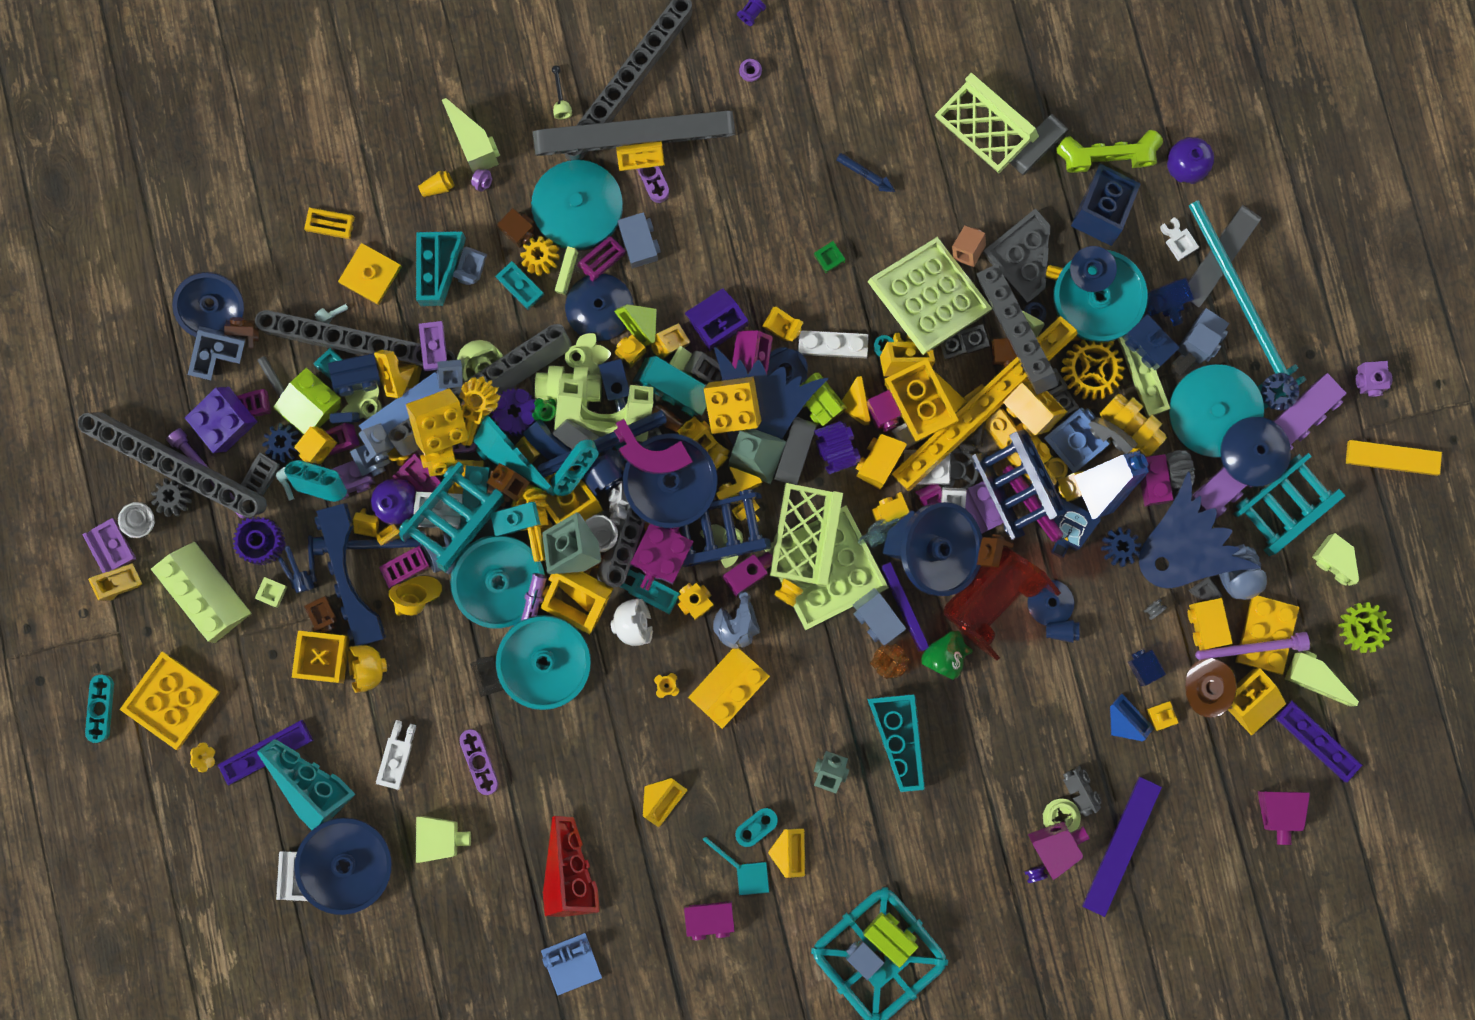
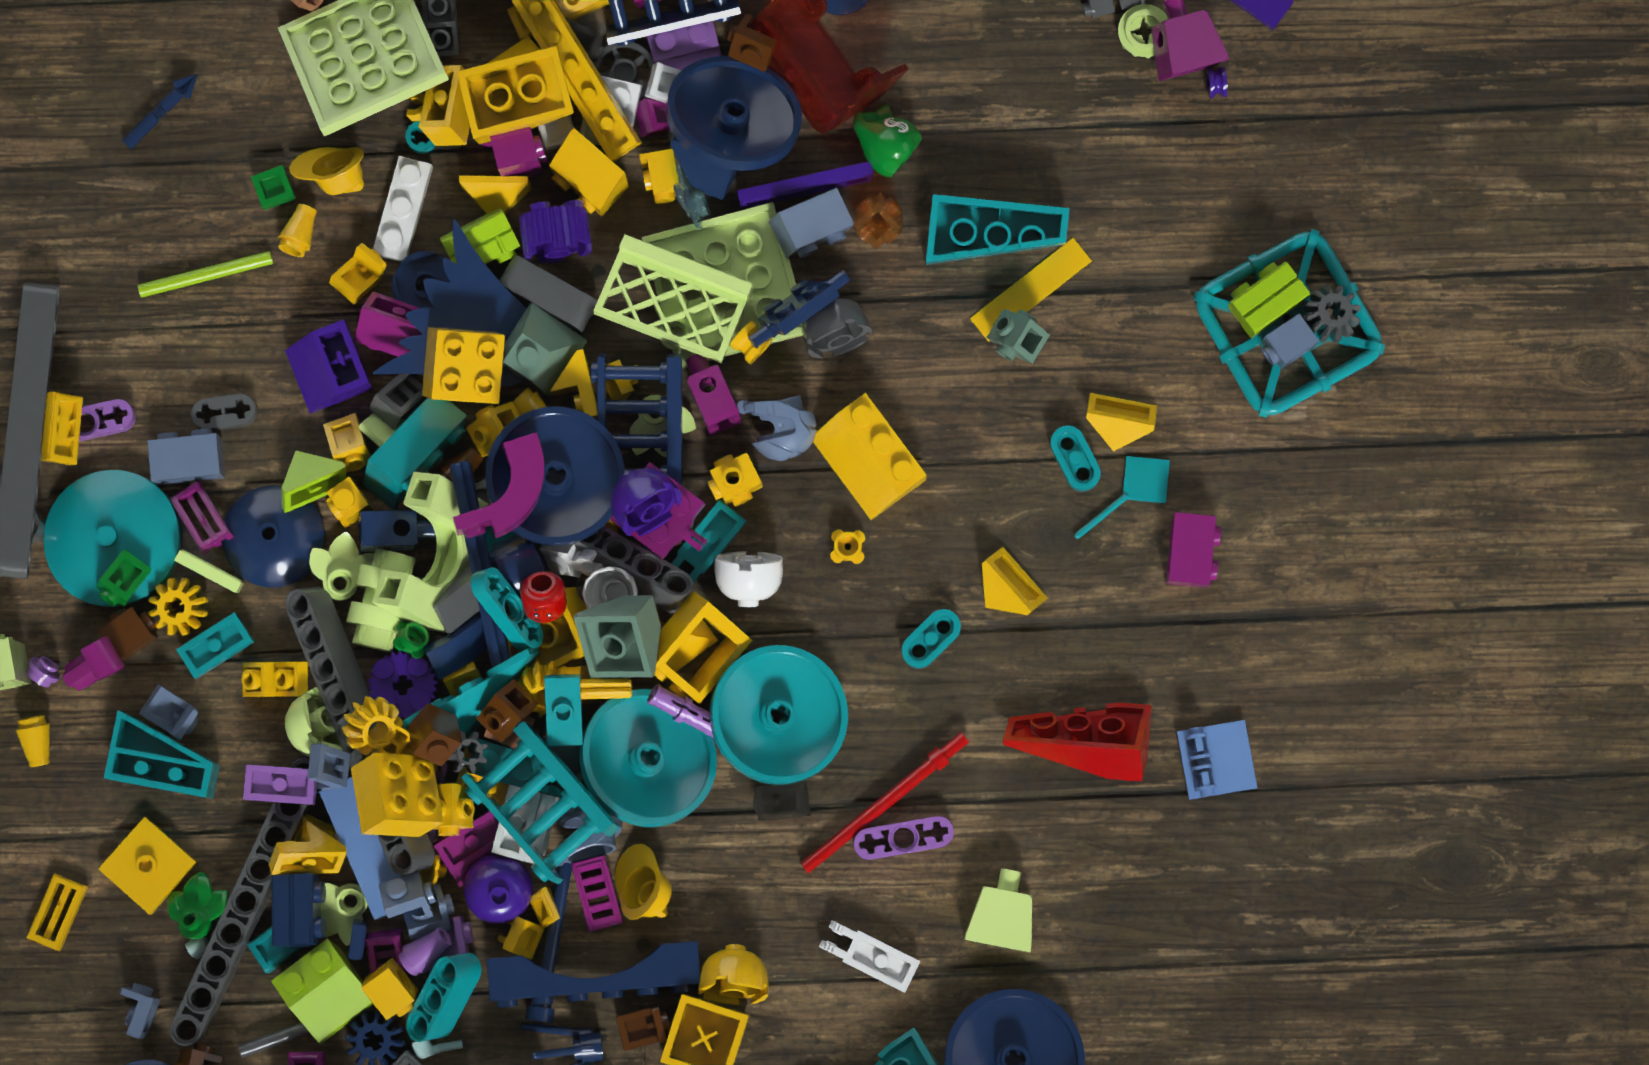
camera: 75 degrees left, 0 degrees up
none -> magenta piece [62,636,125,691]
none -> green bracket [96,549,152,608]
none -> sand blue bracket [119,983,161,1039]
none -> lime bar [138,251,274,298]
none -> green plate [167,872,229,939]
none -> dark grey beam [191,394,258,431]
none -> yellow slope [241,662,308,697]
none -> yellow cone [278,204,317,257]
none -> yellow piece [289,147,364,195]
none -> medium lavender cone [399,927,452,976]
none -> reddish brown brick [408,703,462,767]
none -> dark grey gear [448,731,488,773]
none -> red head [520,571,567,623]
none -> dark purple cylinder [611,468,682,536]
none -> dark blue plate [748,270,850,349]
none -> red bar [800,732,969,874]
none -> dark grey cylinder [802,297,873,358]
none -> teal plate [901,609,961,669]
none -> yellow sticker [970,238,1092,342]
none -> dark grey gear [1302,284,1361,343]

